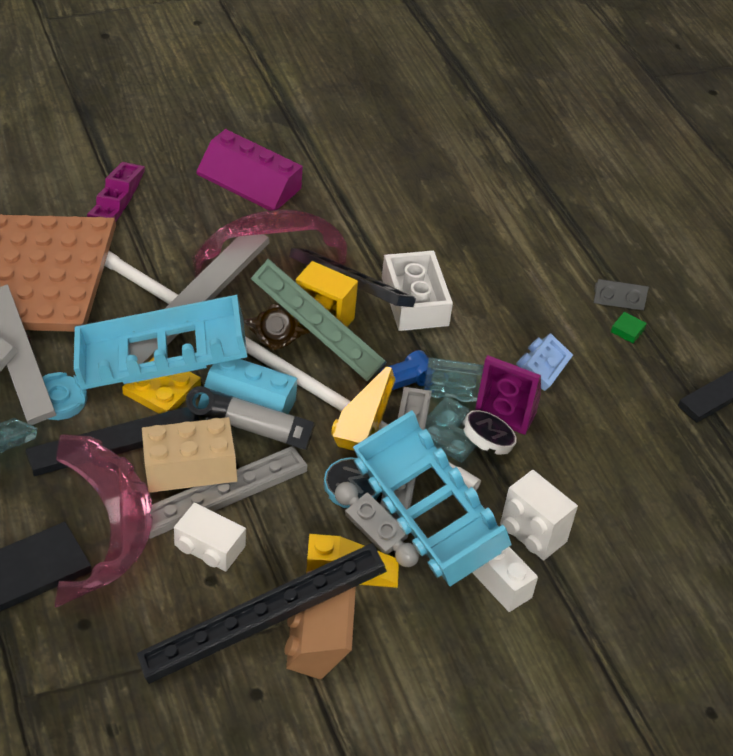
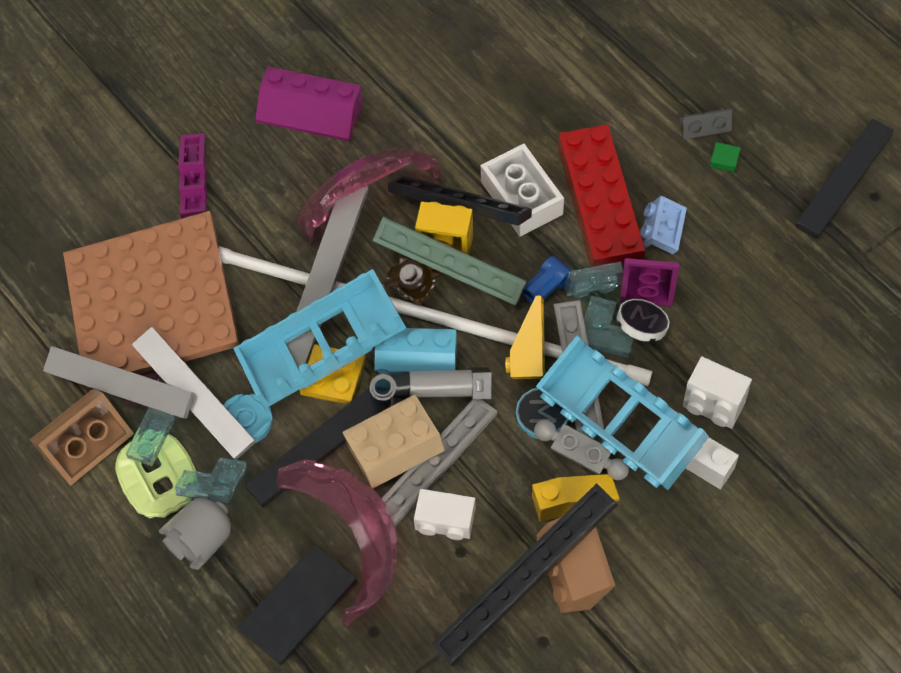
camera: 10 degrees left, 15 degrees up
none -> red brick [558,124,645,275]

